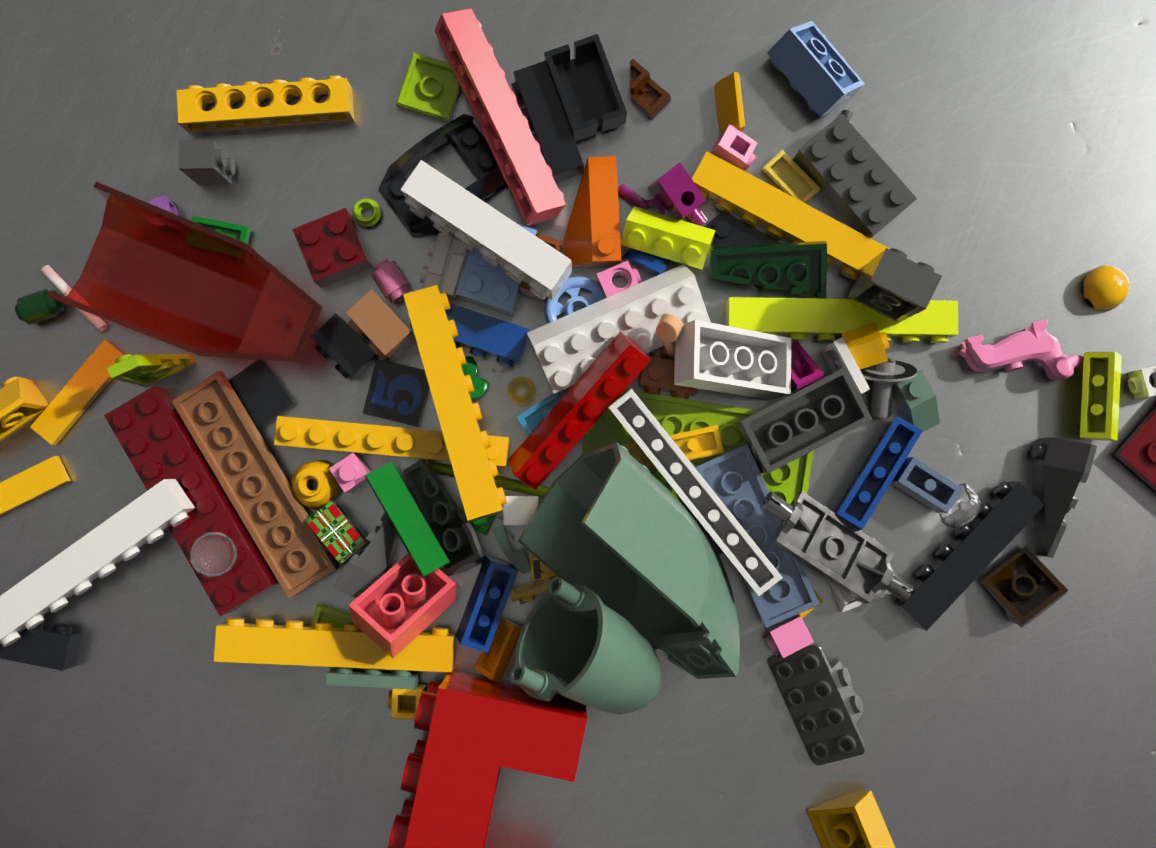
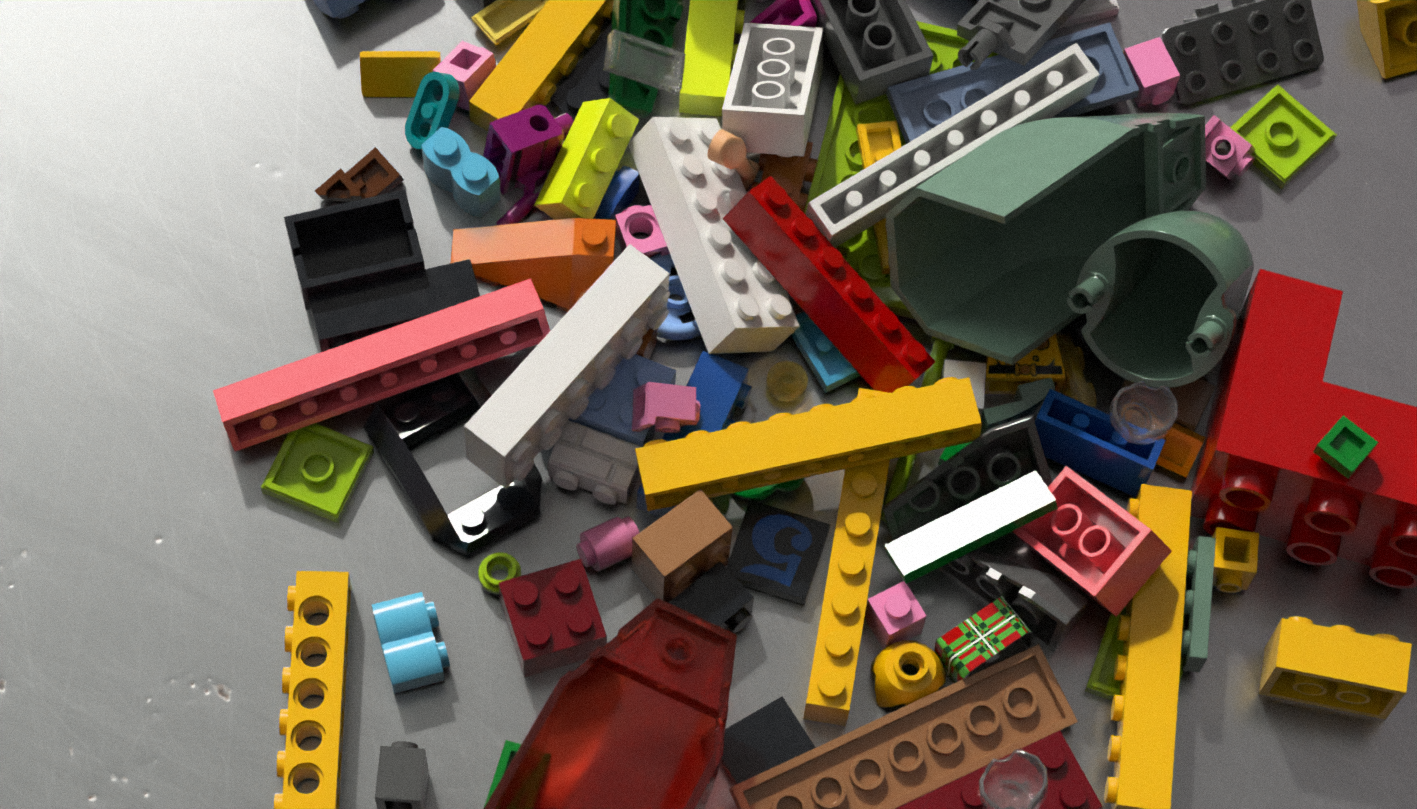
camera: 85 degrees left, 20 degrees down
none -> medium azure brick [372,592,450,694]
none -> teal plate [405,72,460,149]
none -> medium azure brick [421,127,501,218]
none -> clear tile [603,29,686,94]
none -> bright pink brick [632,382,700,433]
none -> clear hair [1110,381,1178,445]
none -> bright pink brick [1205,115,1255,180]
none -> lime tile [1229,84,1337,189]
none -> yellow brick [1258,616,1412,720]
none -> green plate [1313,415,1379,479]

